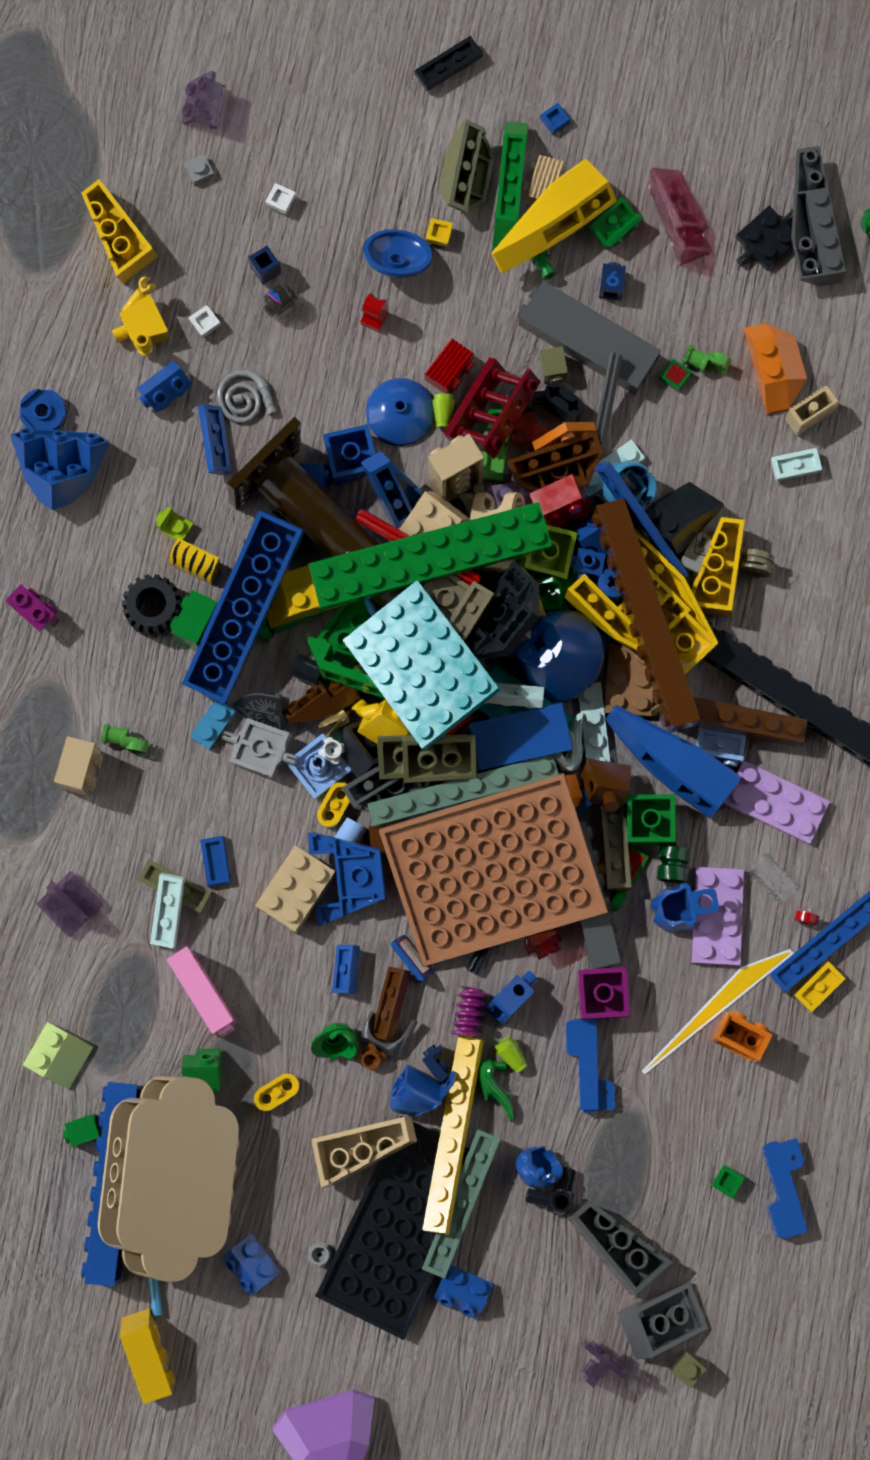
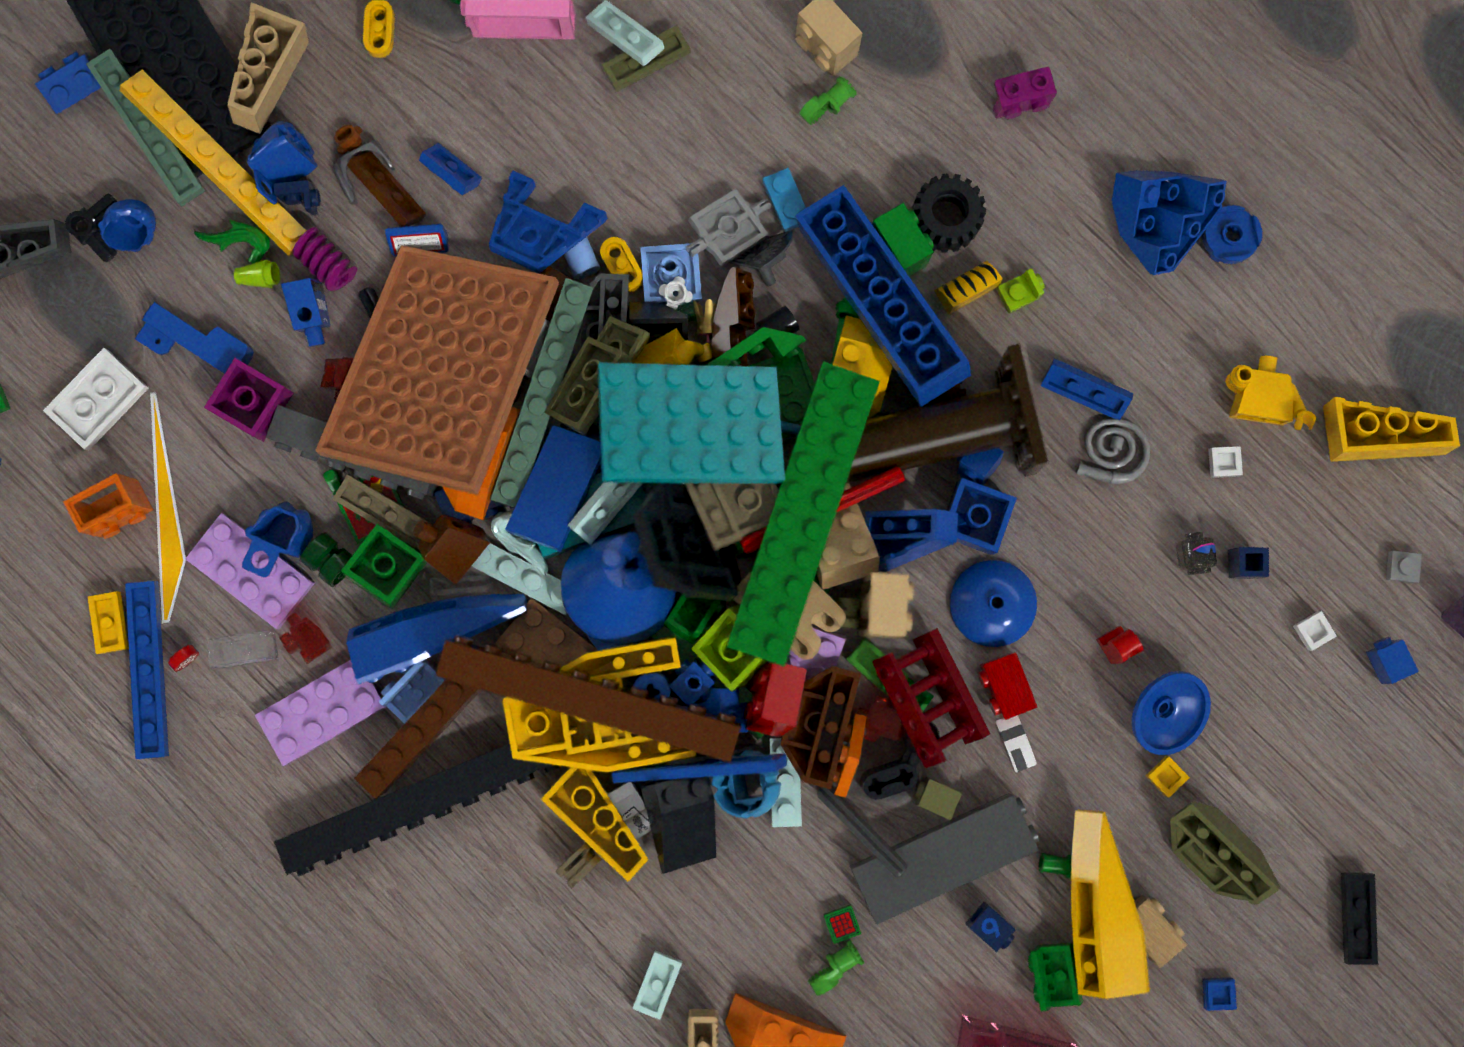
camera: 120 degrees right, 5 degrees up
blue brick [136,361,192,413] -> none
blue tile [200,836,232,887] -> none
tan brick [255,845,336,934] -> none
green piece [310,1022,358,1060] -> none
lime cone [432,394,455,428] -> none
green slope [492,121,528,251] -> none
none -> white plate [43,348,149,451]
none -> clear red piece [280,613,332,664]
none -> white sticker [996,715,1037,772]
none -> blue brick [1366,637,1419,684]

